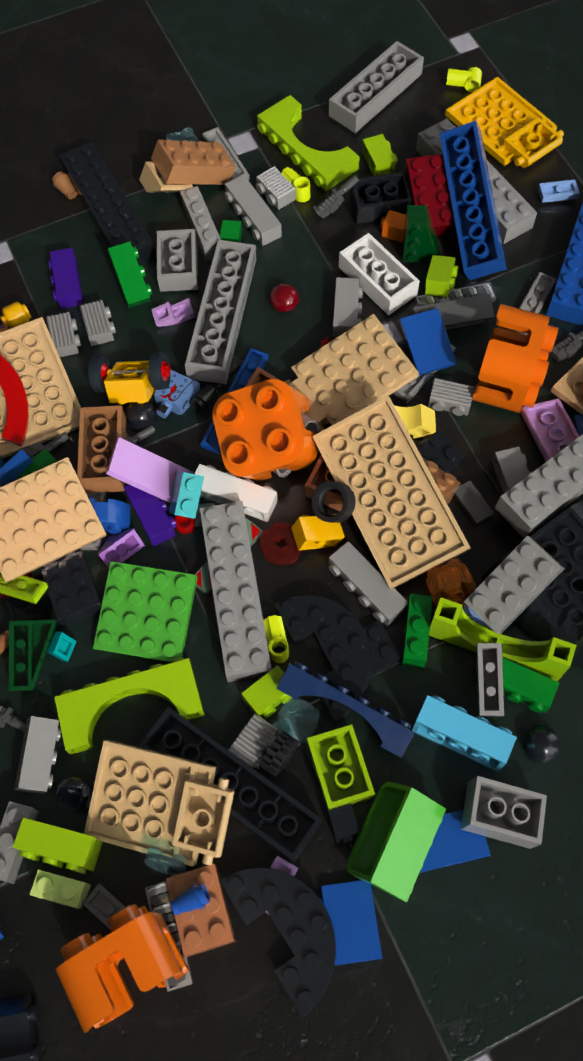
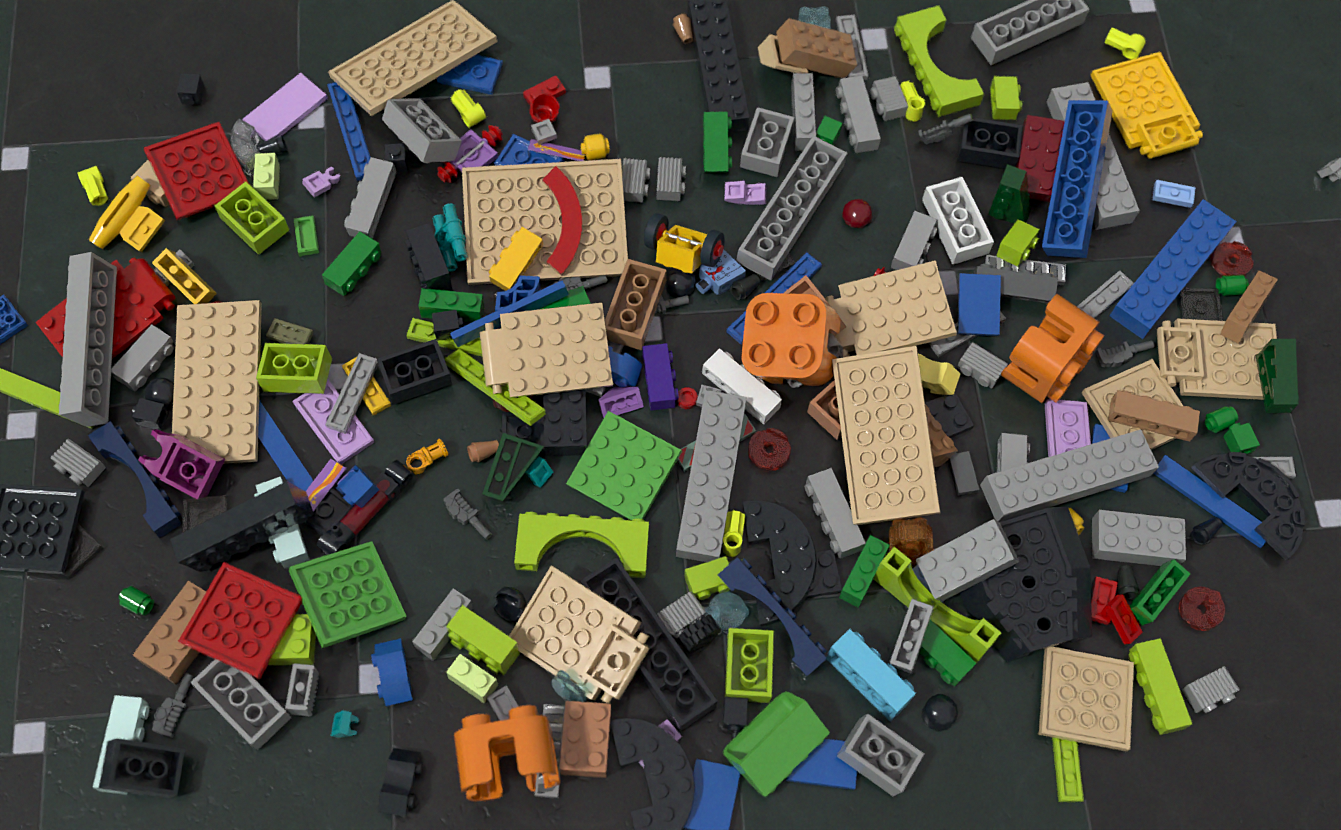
camera: 15 degrees right, 0 degrees up
light grey brick [14,716,61,794] -> none
dark purple brick [48,248,84,309] -> none
lavender tile [106,437,194,503] -> none
brick [169,471,204,519] -> none
blue cone [170,883,210,915] -> none
yellow brick [291,514,345,551] -> none
black tyre [311,481,356,523] -> none
orange brick [380,210,406,242] -> none

